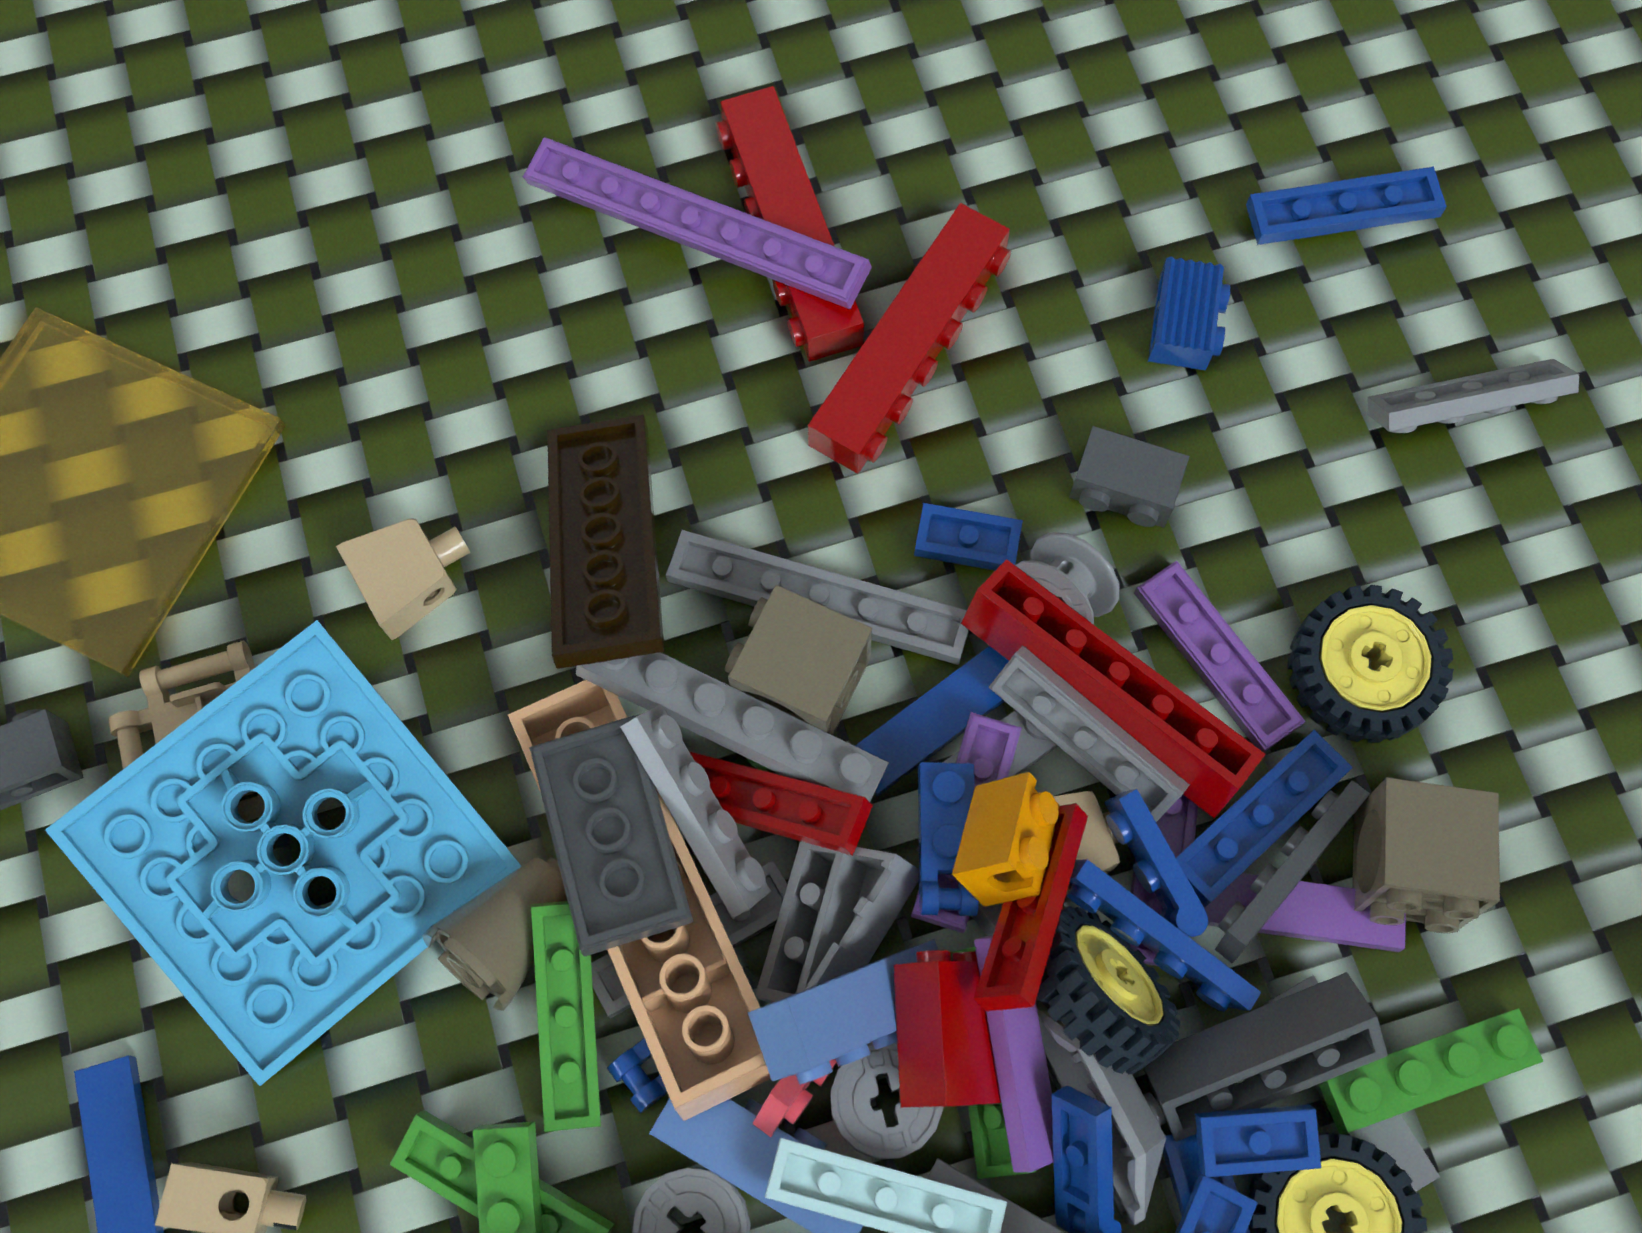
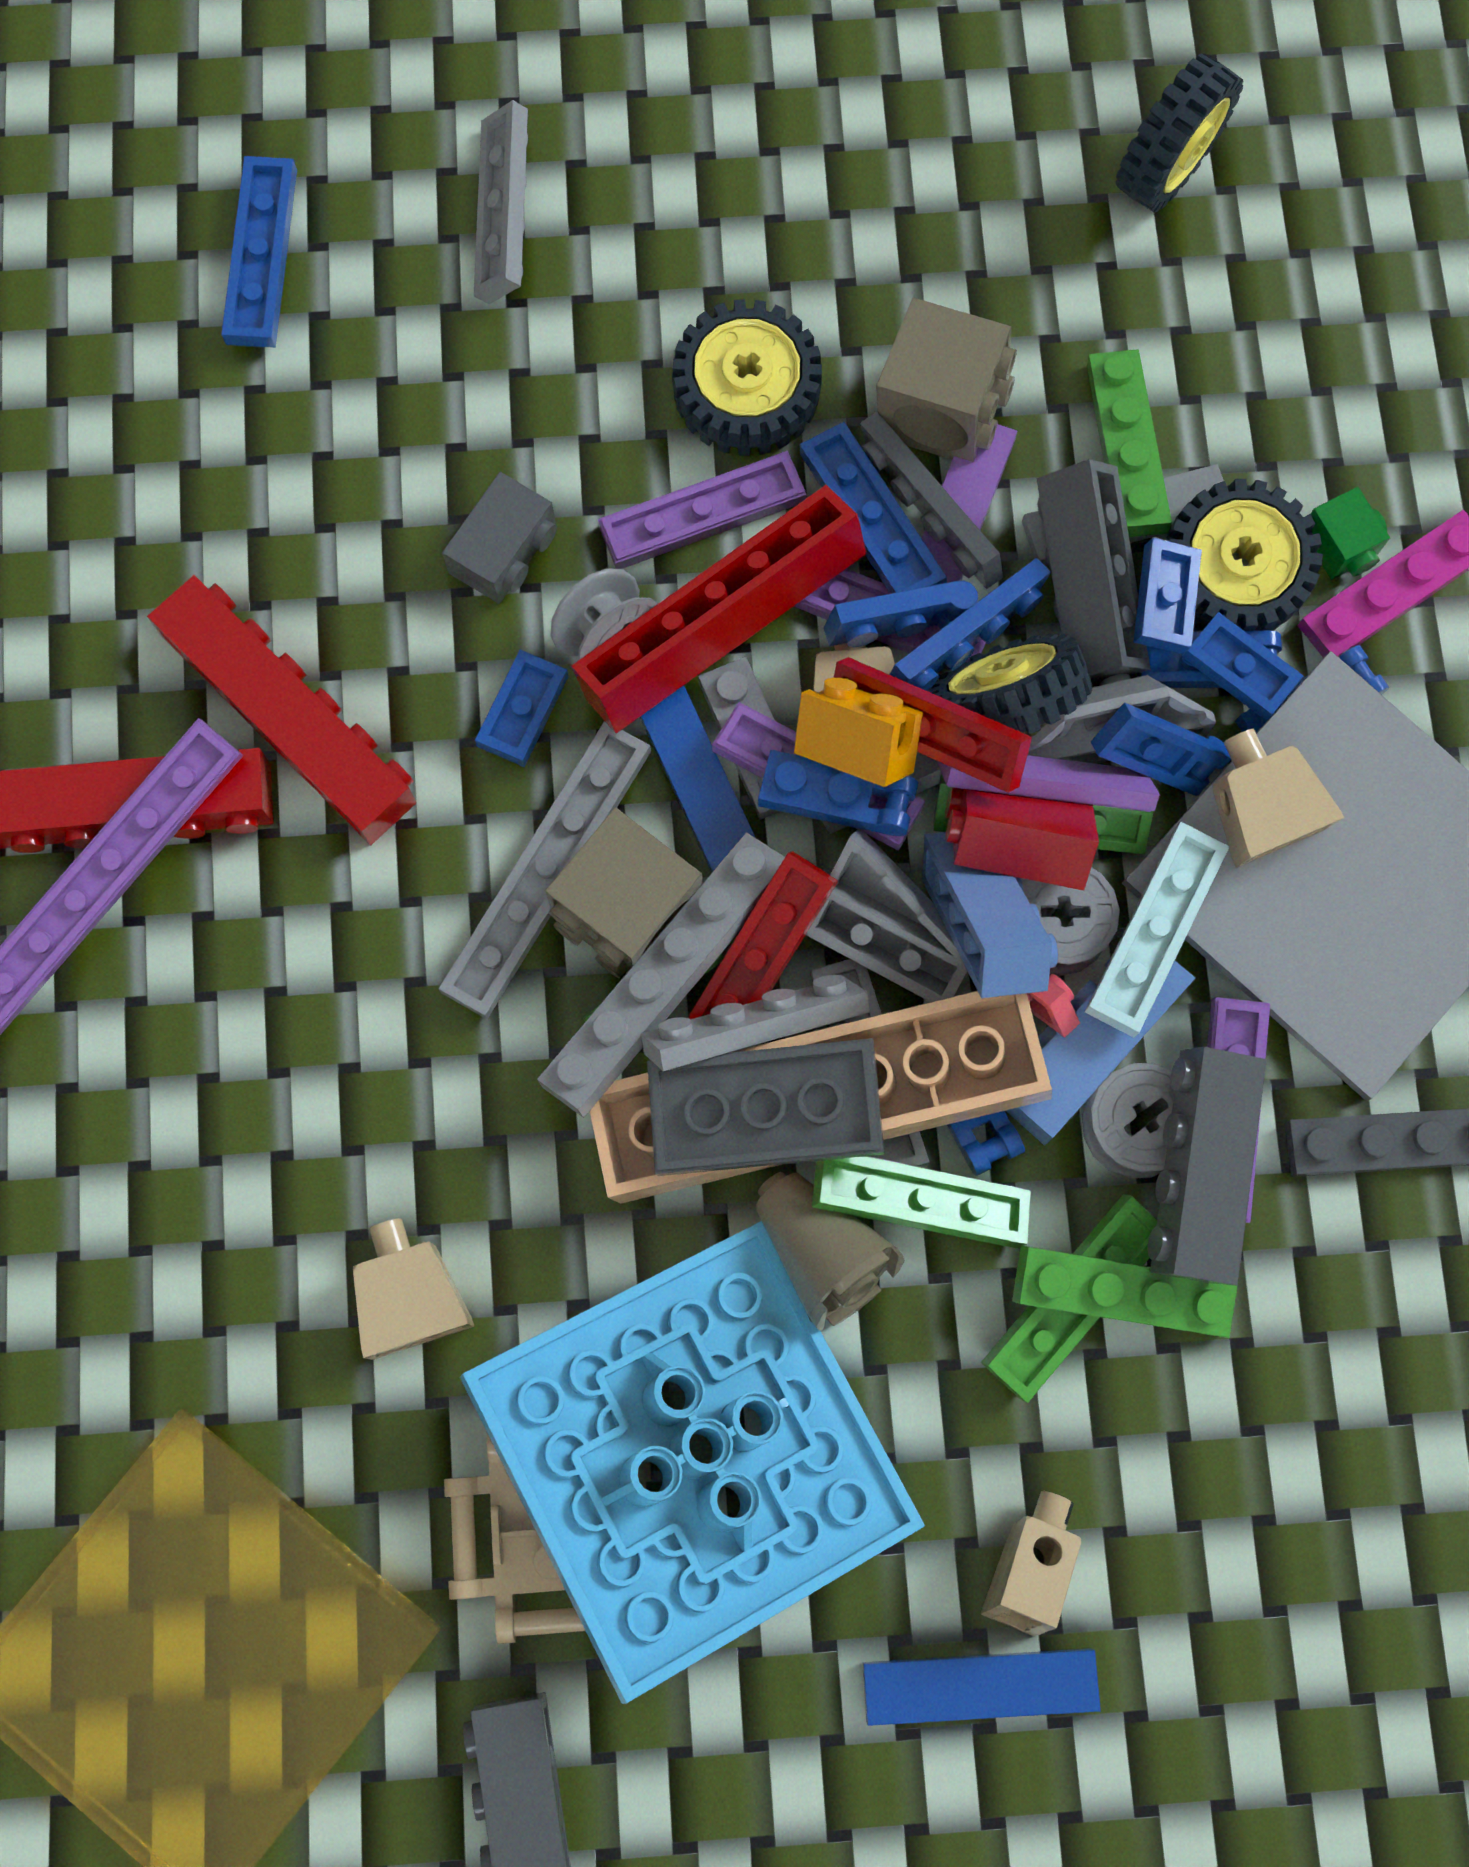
camera: 80 degrees left, 5 degrees up
dark brown plate [547,415,665,669] -> none
light grey tile [989,646,1189,822] -> none
blue brick [1148,256,1230,371] -> none

